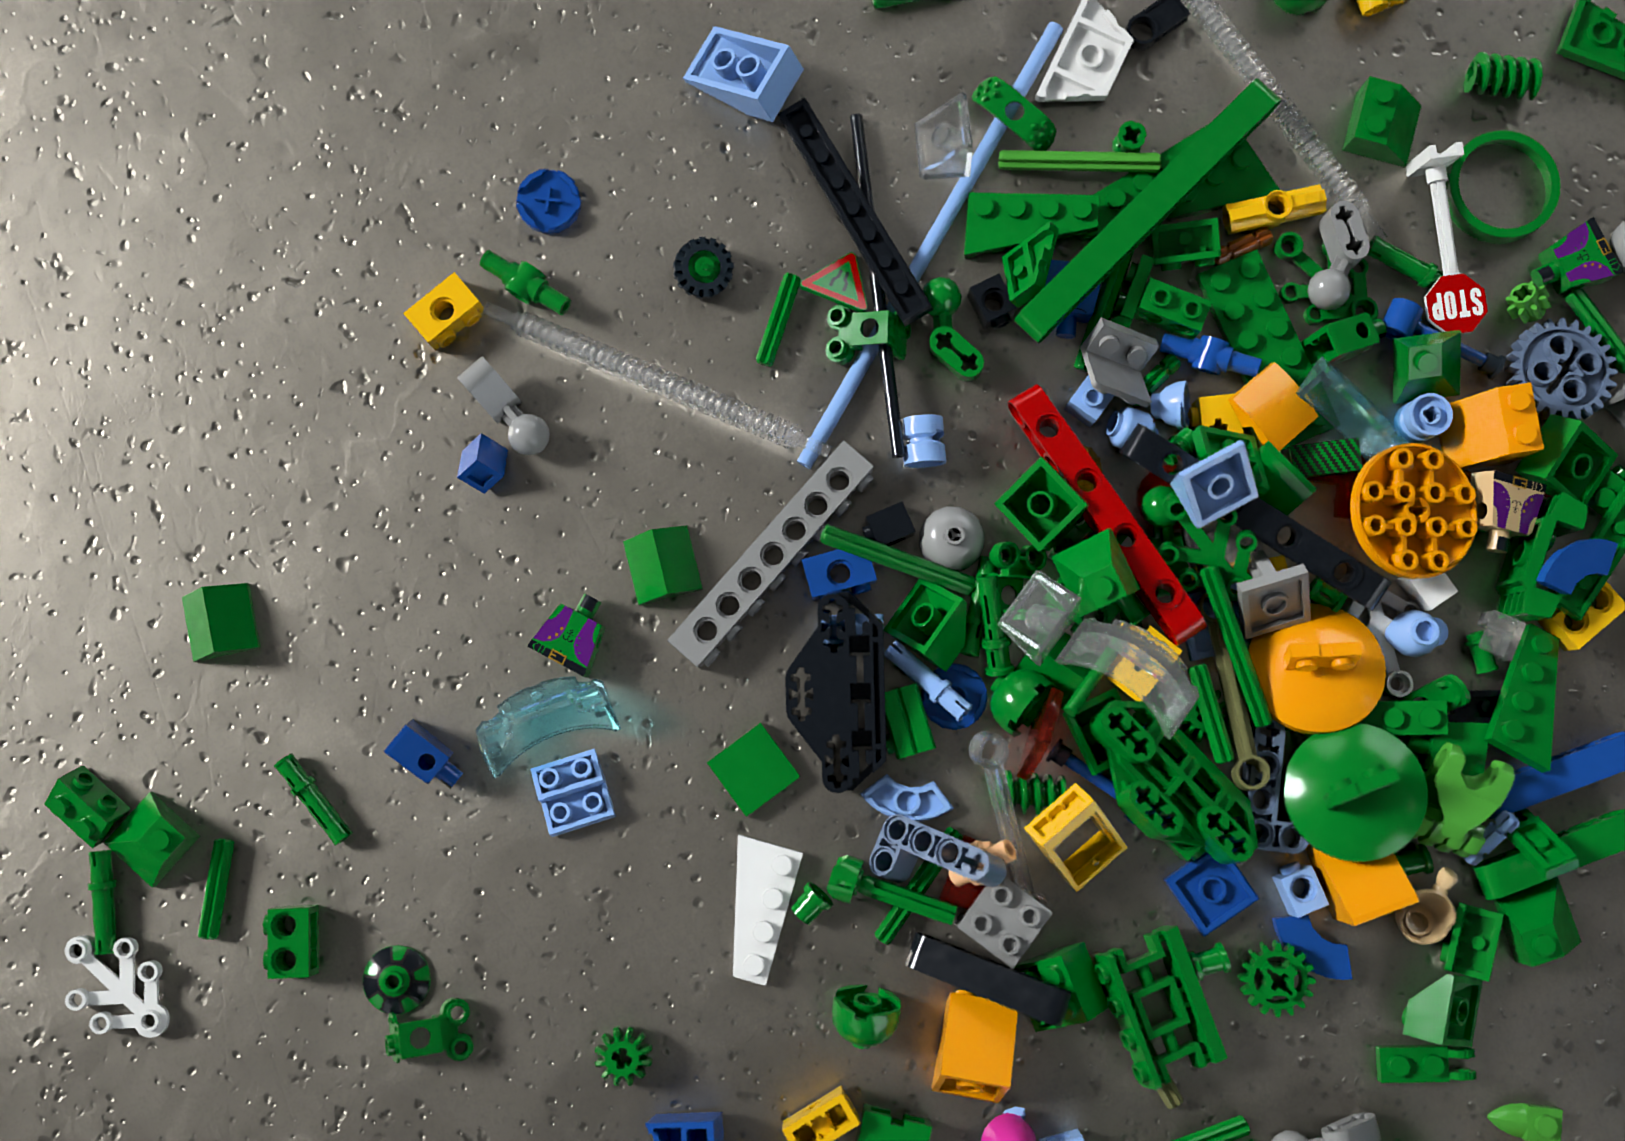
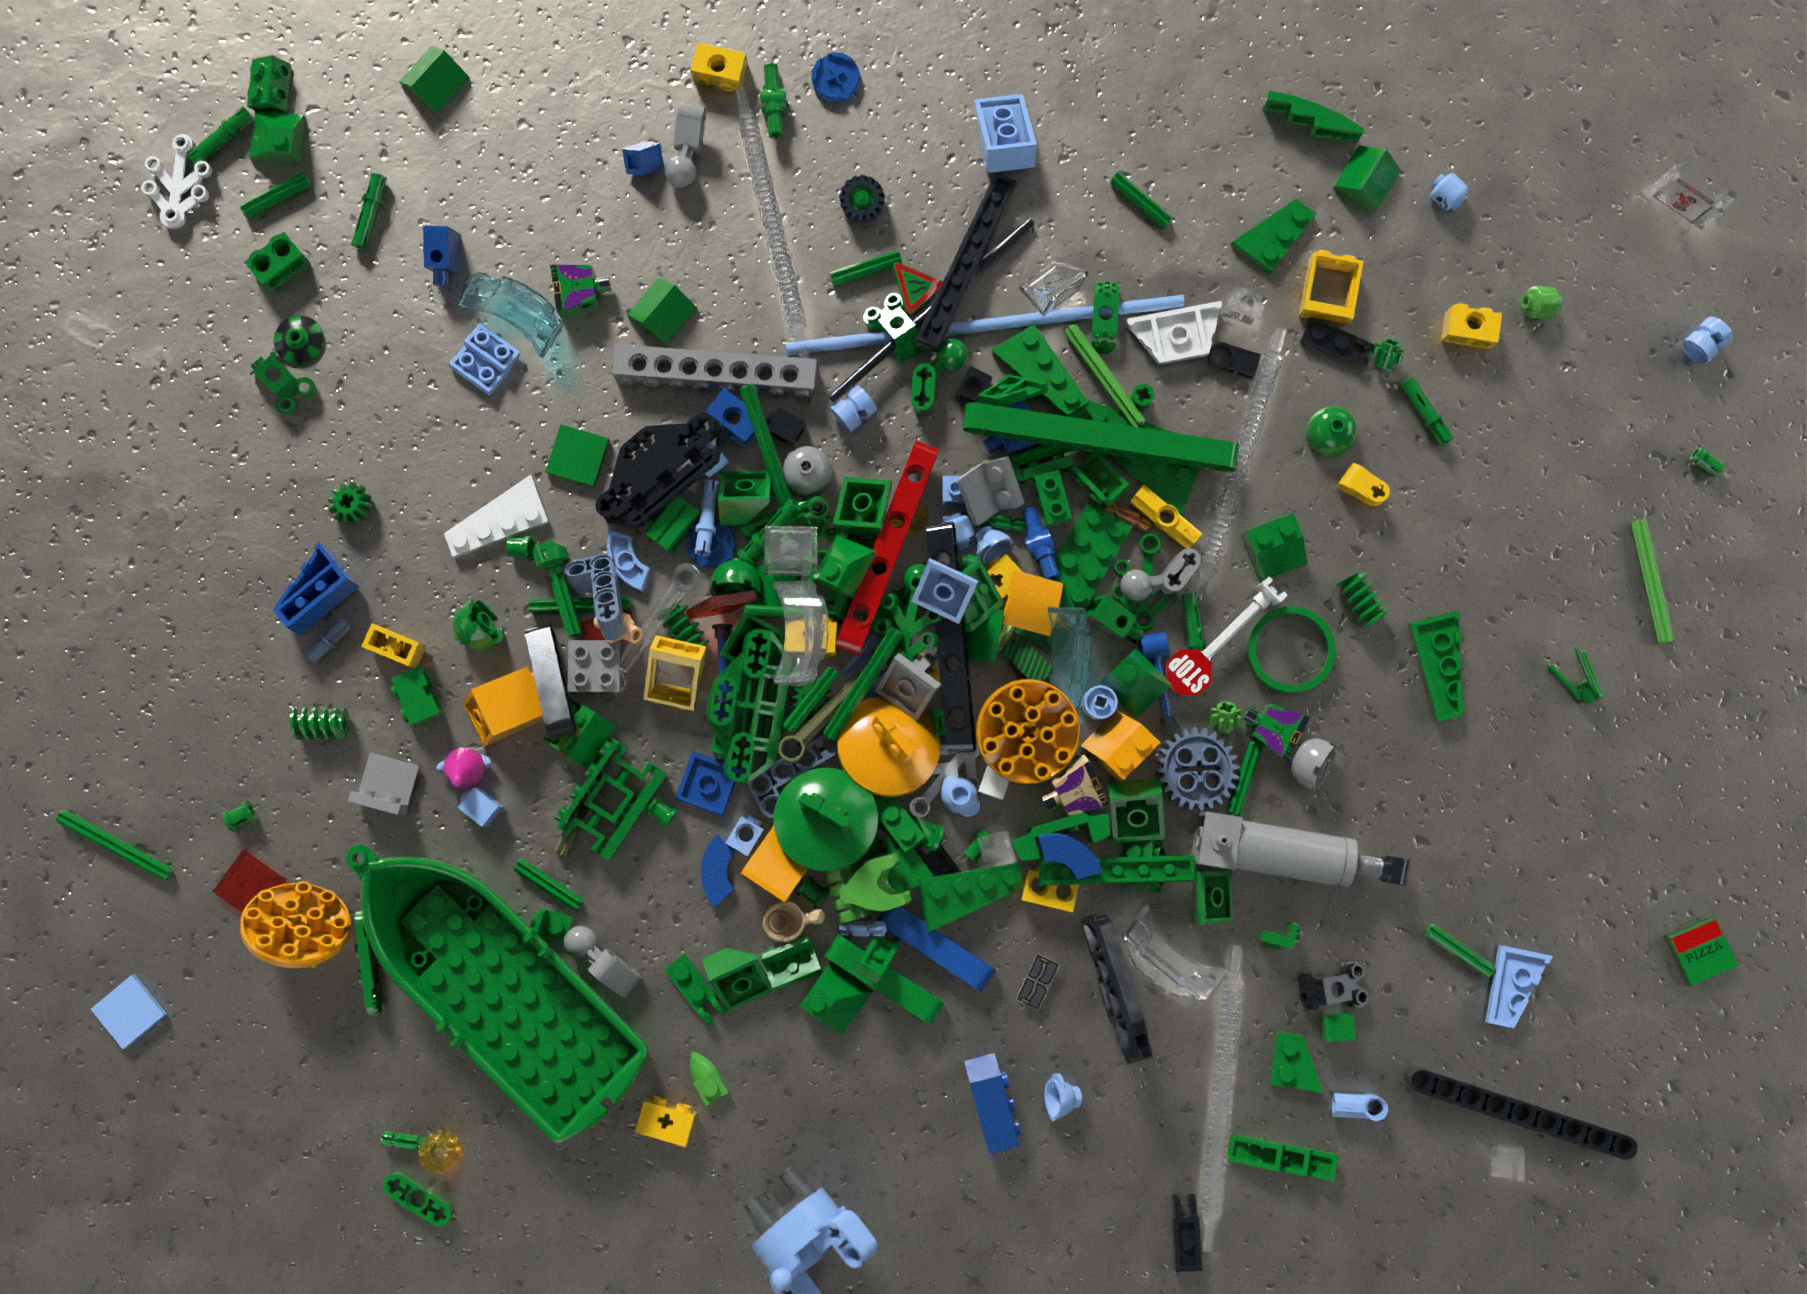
camera: 50 degrees right, 0 degrees up
green gear [1238,940,1316,1018] -> none

